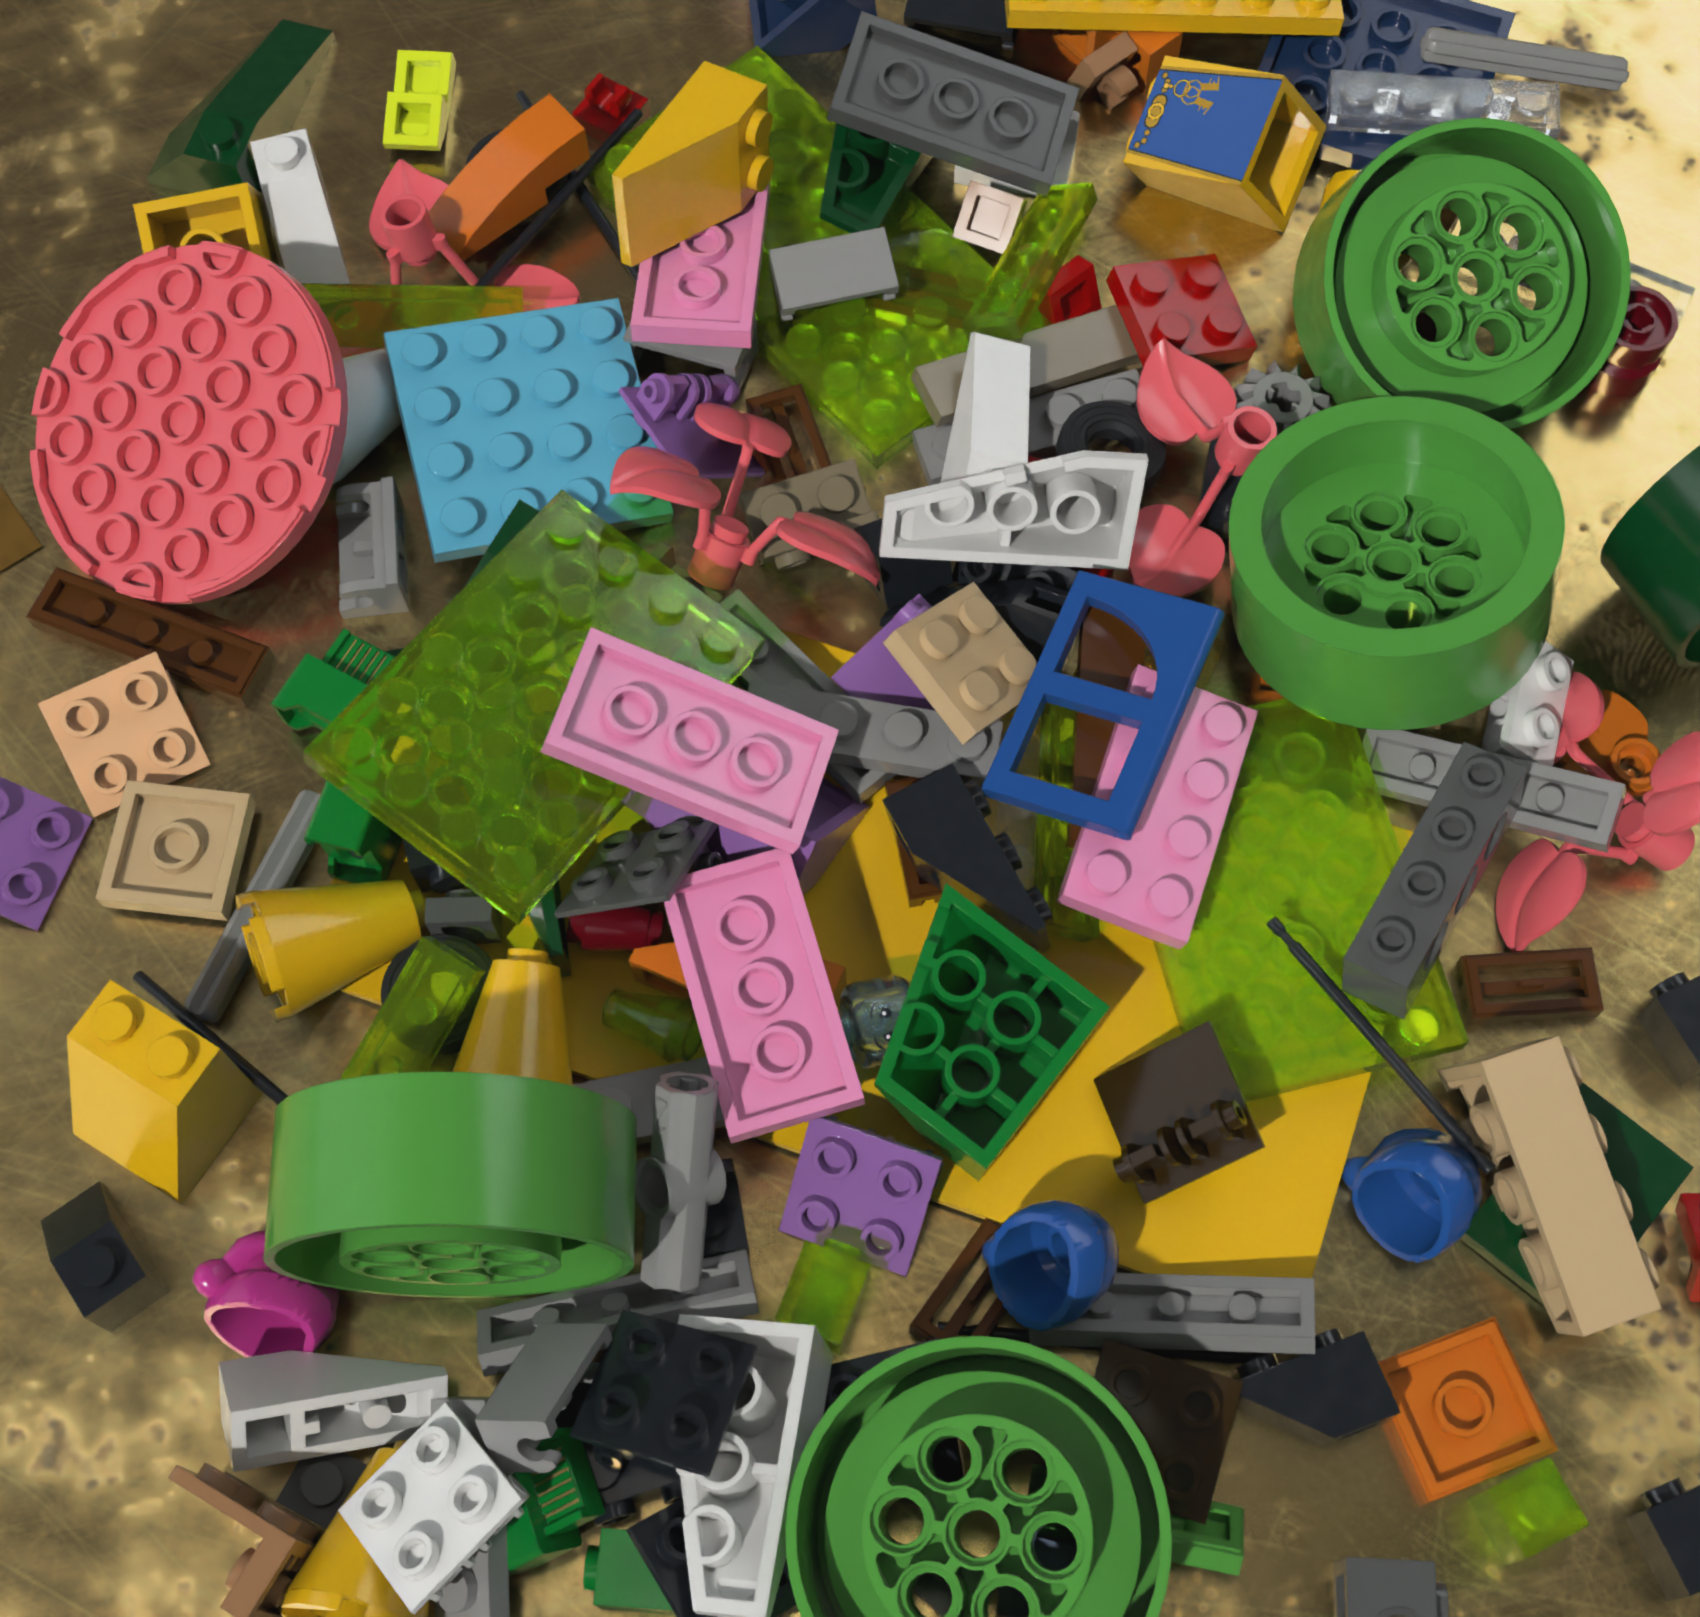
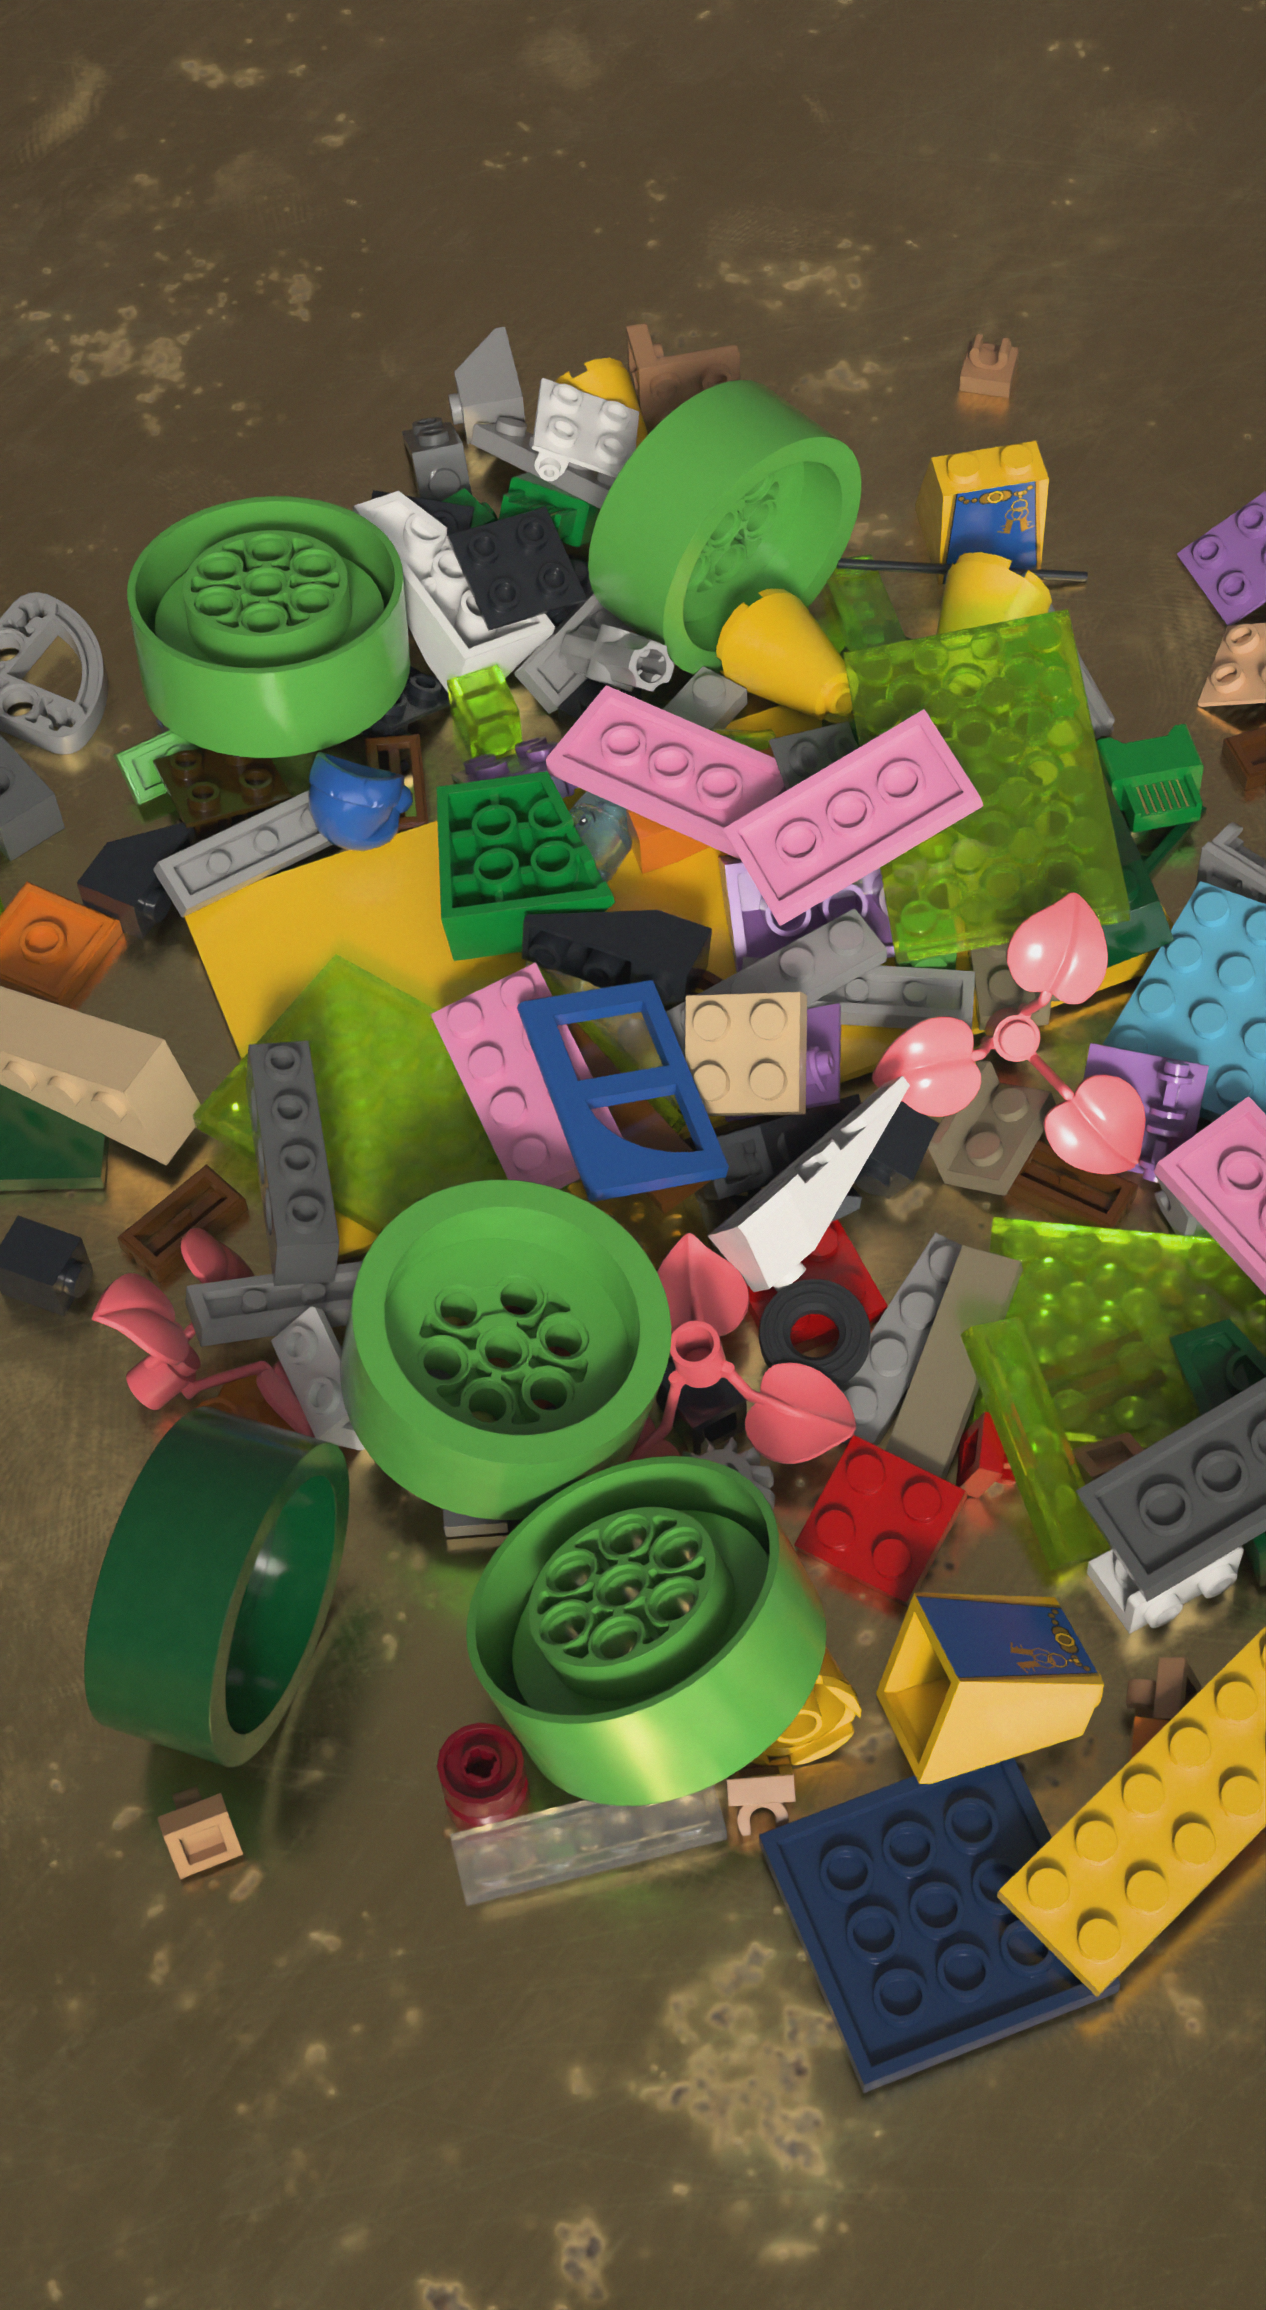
camera: 140 degrees right, 10 degrees down
black slope [41,1181,170,1332] -> none
tan plate [96,780,257,921] -> none
light grey hinge [475,1323,613,1477] -> none
light grey hinge [769,227,899,322] -> none
white slope [940,332,1030,483] -> none
dark brown hinge [1093,1021,1265,1204] -> none
black piece [1266,916,1496,1175] -> none
clear plate [1326,70,1561,140] -> none
blue piece [1341,1128,1483,1263] -> none
light grey axle [1419,27,1629,91] -> none

